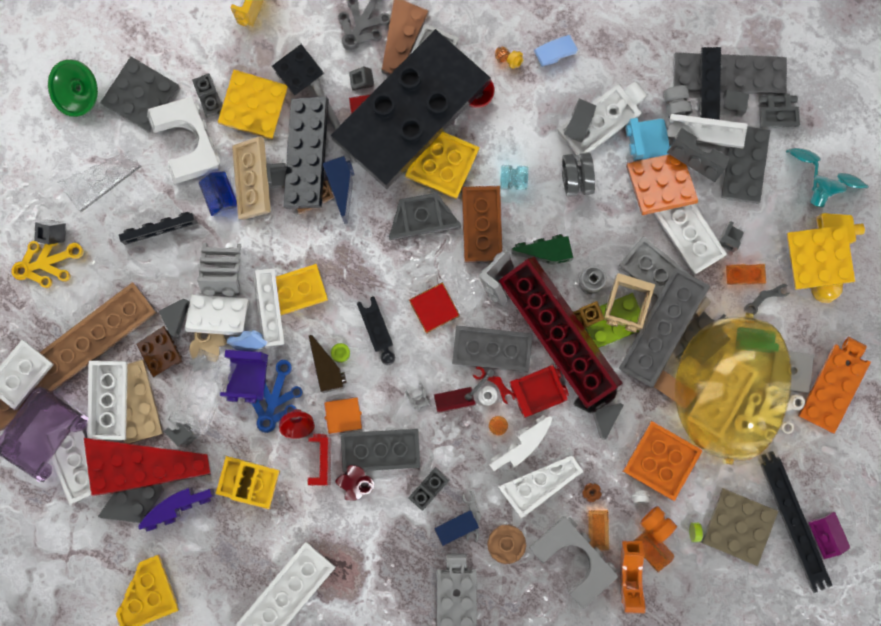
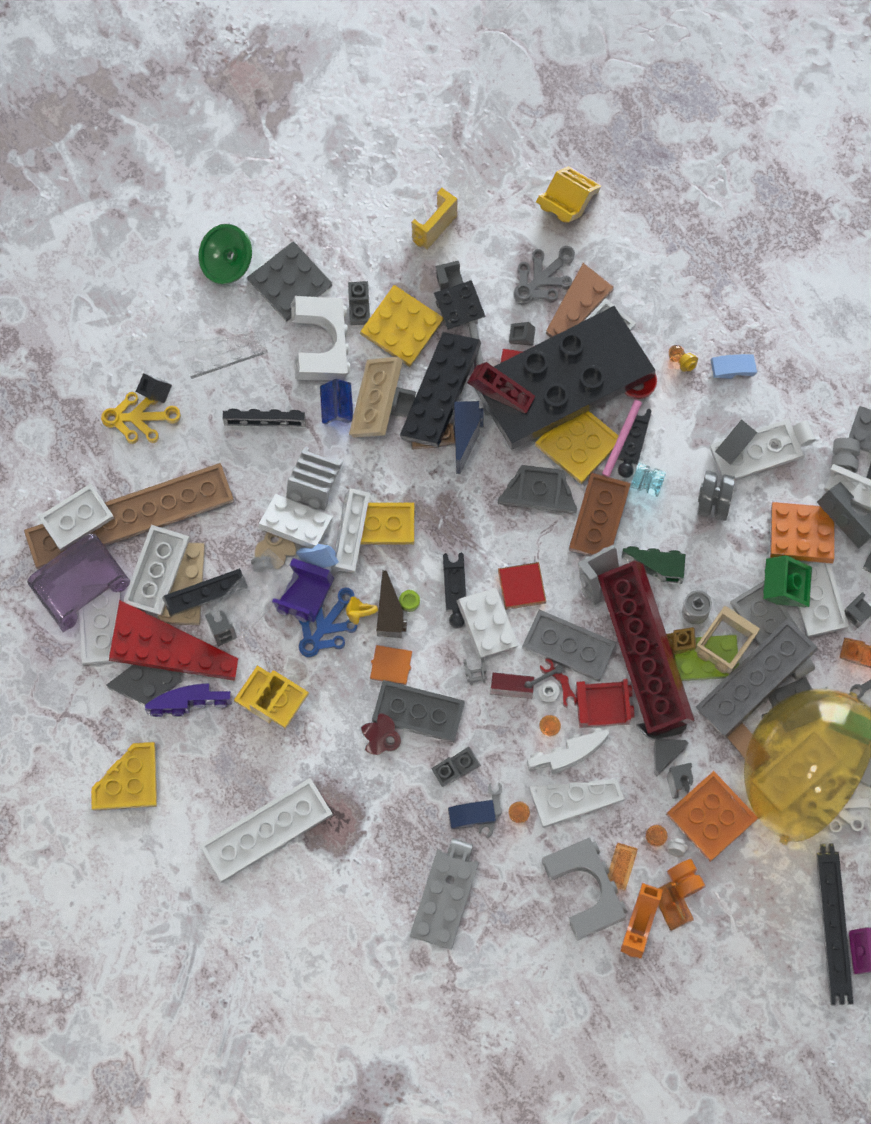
camera: 20 degrees right, 10 degrees down
reddish brown hinge [136,326,183,378] -> none
dark grey slope [159,299,190,338] -> none
red piece [279,409,315,439] -> none
red panel [307,434,331,486] -> none
medium nougat tile [487,525,526,564] -> none
dark orange plate [582,483,602,502] -> none
medium azure bracket [625,118,670,161] -> none
lime tile [689,522,703,542] -> none
dark tan plate [701,488,779,566] -> none
none -> black plate [162,568,248,617]
none -> yellow piece [346,596,378,625]
none -> dark grey panel [436,261,463,290]
none -> white plate [457,588,519,659]
none -> dark red slope [467,362,535,414]
none -> clear orange plate [508,802,530,823]
none -> bright pink bar [602,400,642,477]
none -> black plate [618,409,652,478]
none -> clear orange plate [646,825,667,847]
none -> dark grey hinge [667,763,693,799]
none -> green slope [763,555,812,607]

